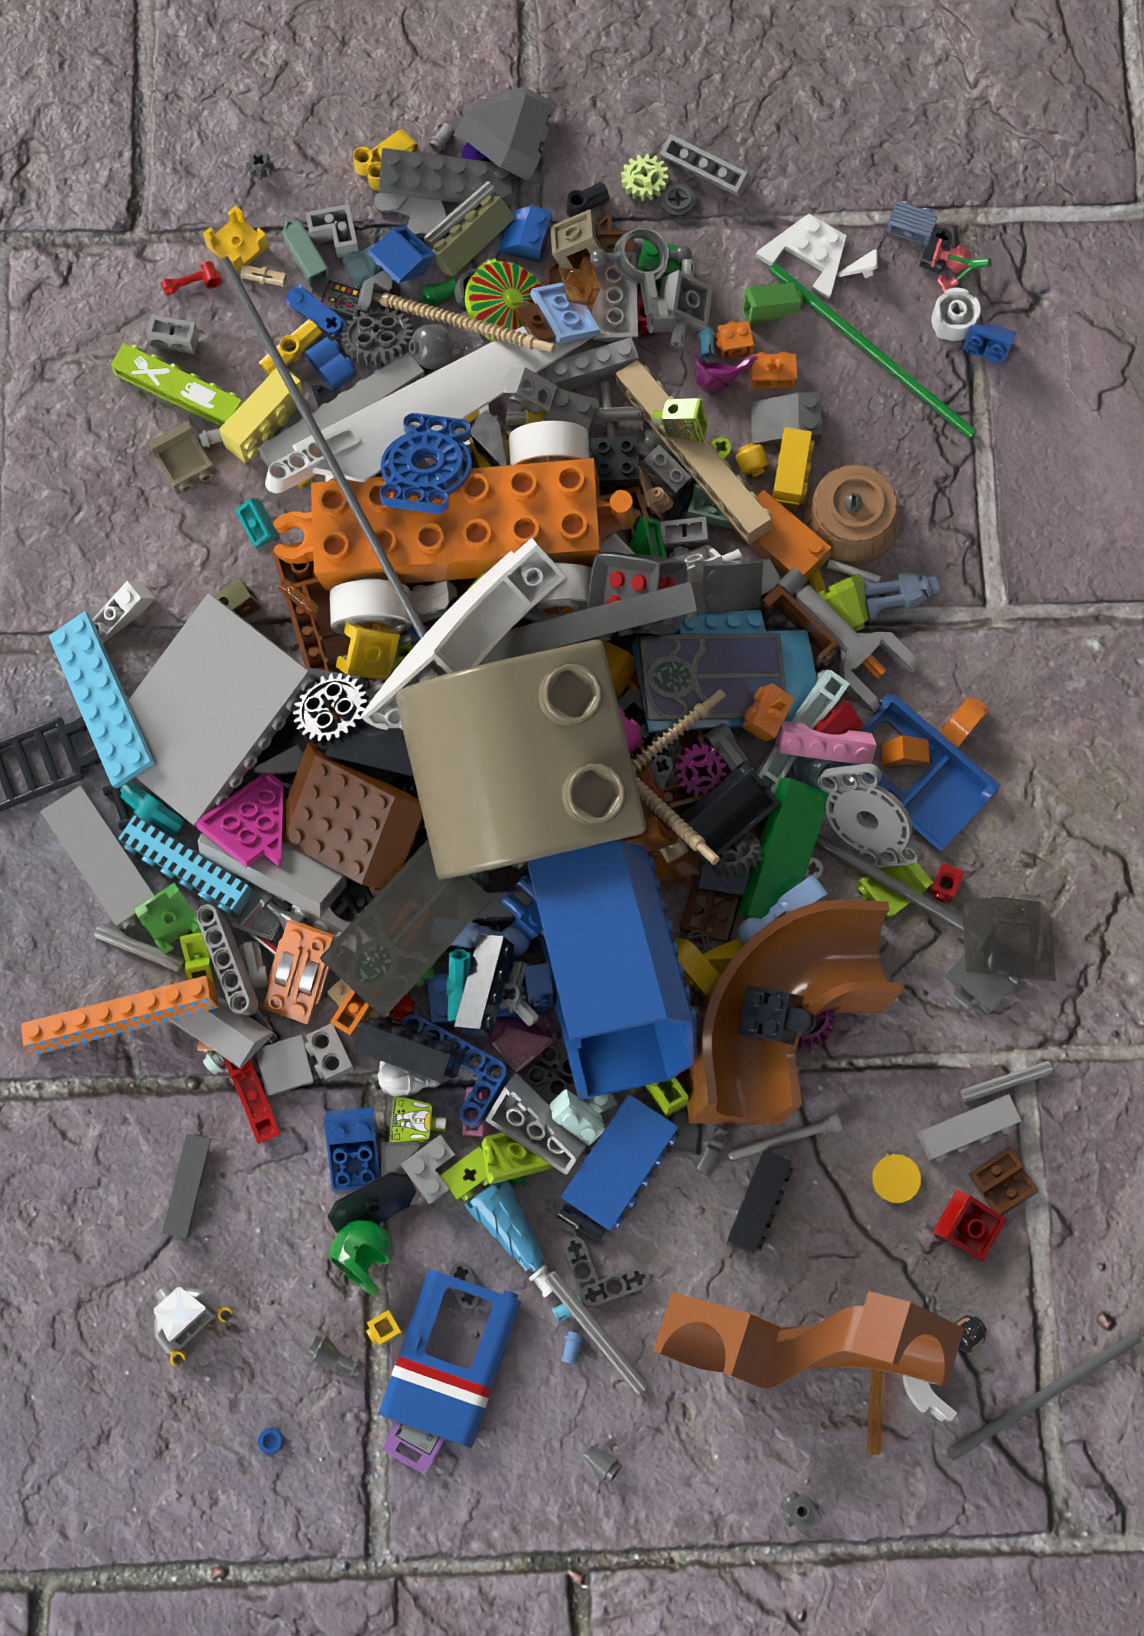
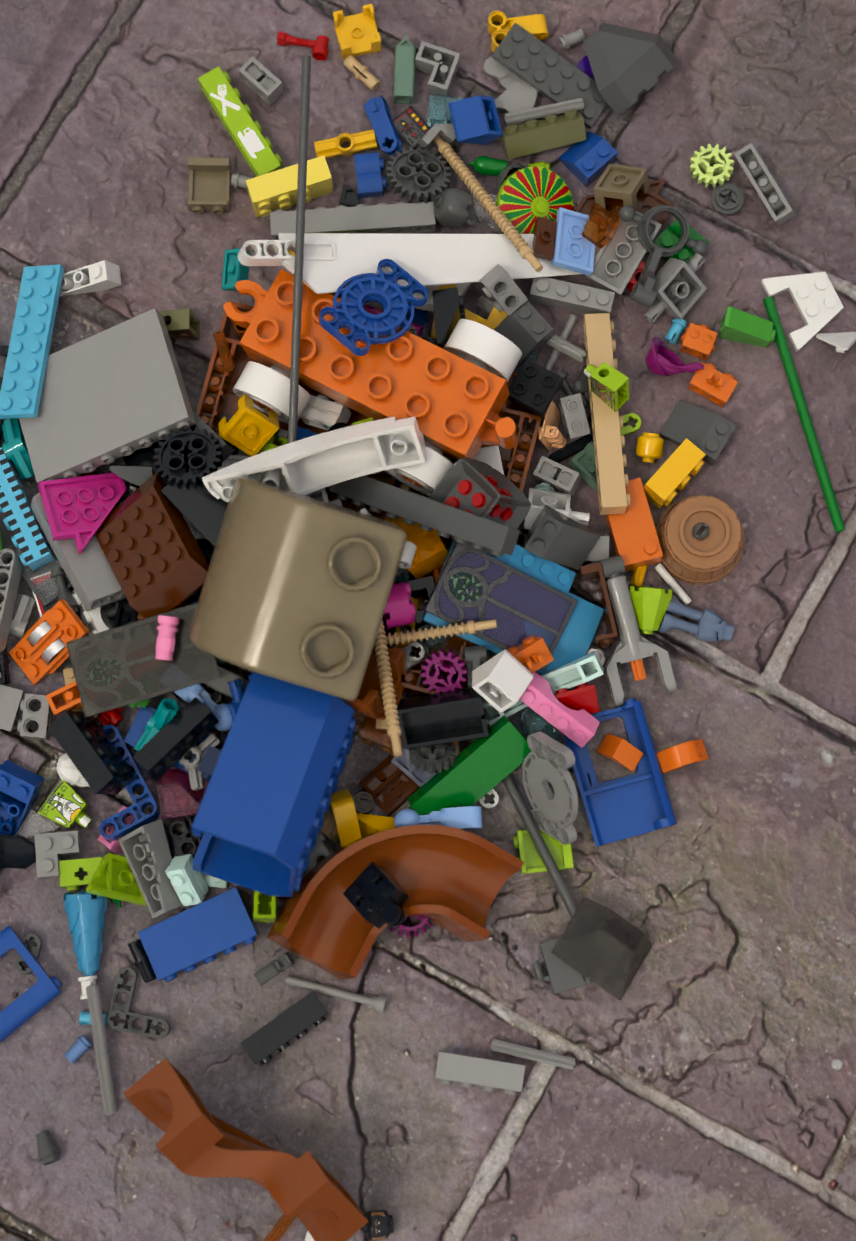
camera: 30 degrees right, 5 degrees up
black piece [566,182,610,218] -> none
green slope [629,517,667,558] -> none
dark grey piece [666,1109,702,1155] -> none
yellow tile [872,1154,921,1204] -> none
red brick [928,862,964,903] -> none
red slope [932,1190,1007,1262] -> none
reddish brown slope [969,1147,1039,1216] -> none
none -> bright pink axle [155,615,180,661]
none -> white slope [472,649,533,713]

